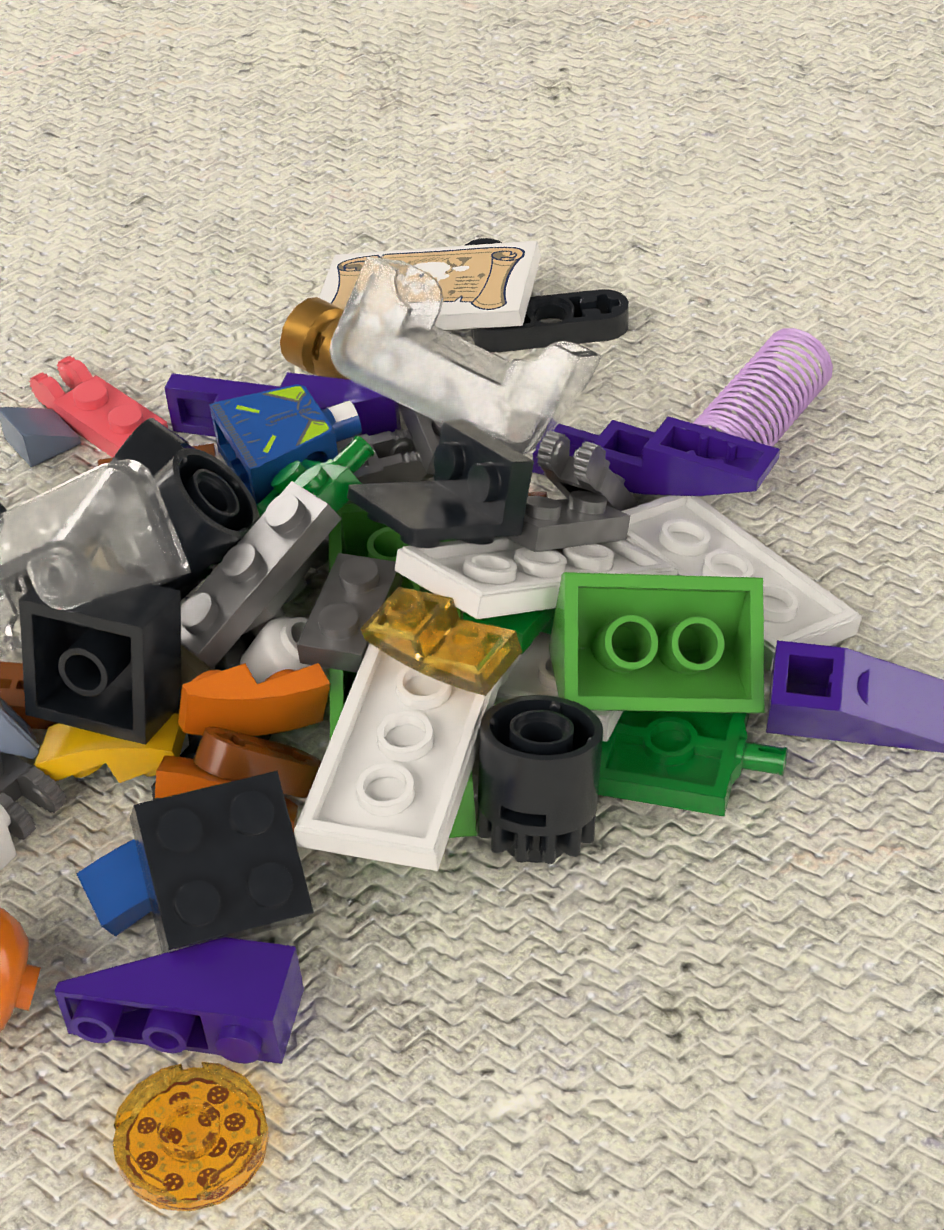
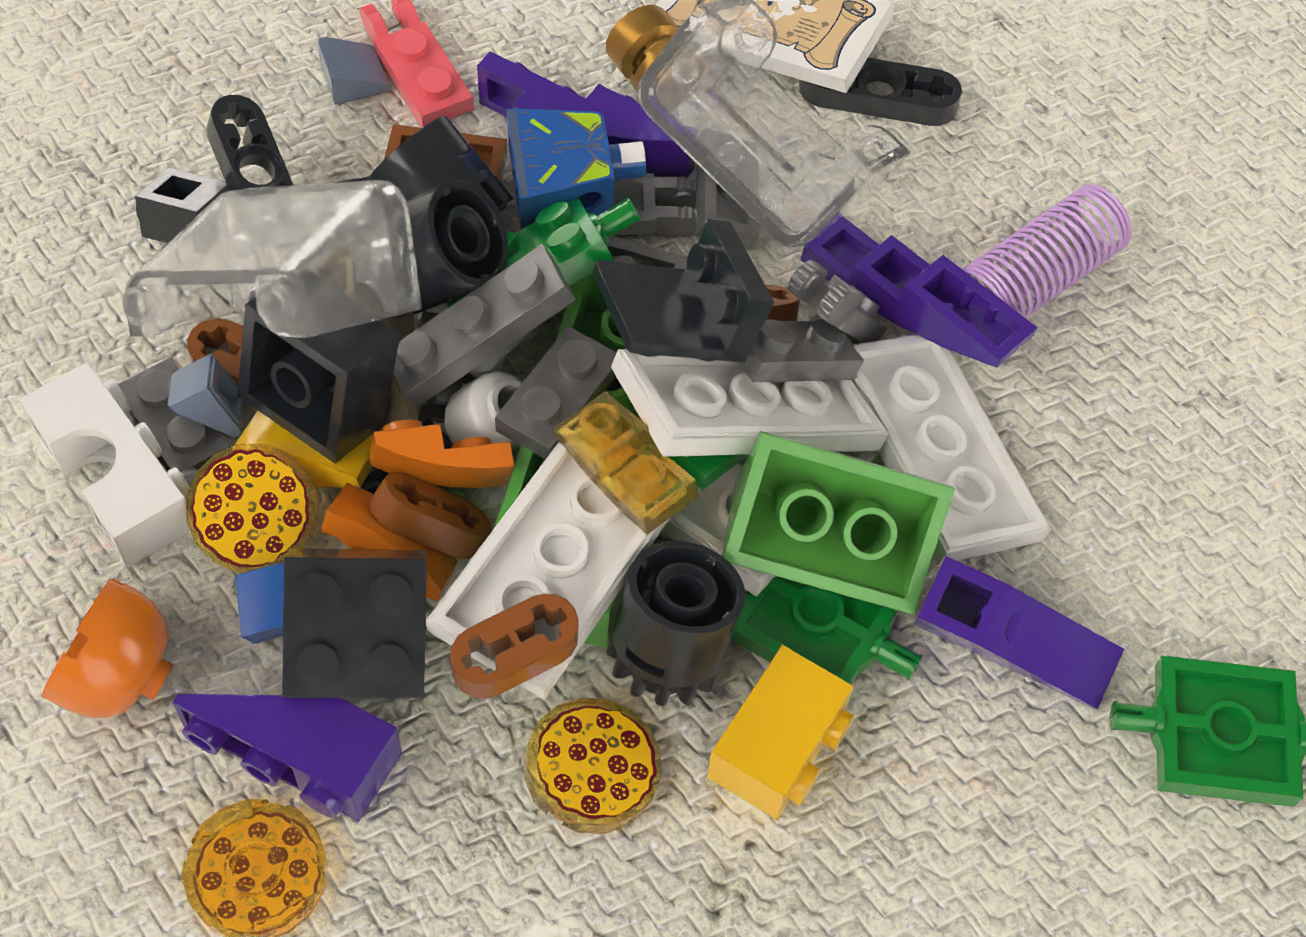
camera: 10 degrees right, 15 degrees up
none -> tile [186,444,319,573]
none -> dark orange beam [450,593,579,699]
none -> tile [524,698,662,834]
none -> yellow brick [707,645,855,820]

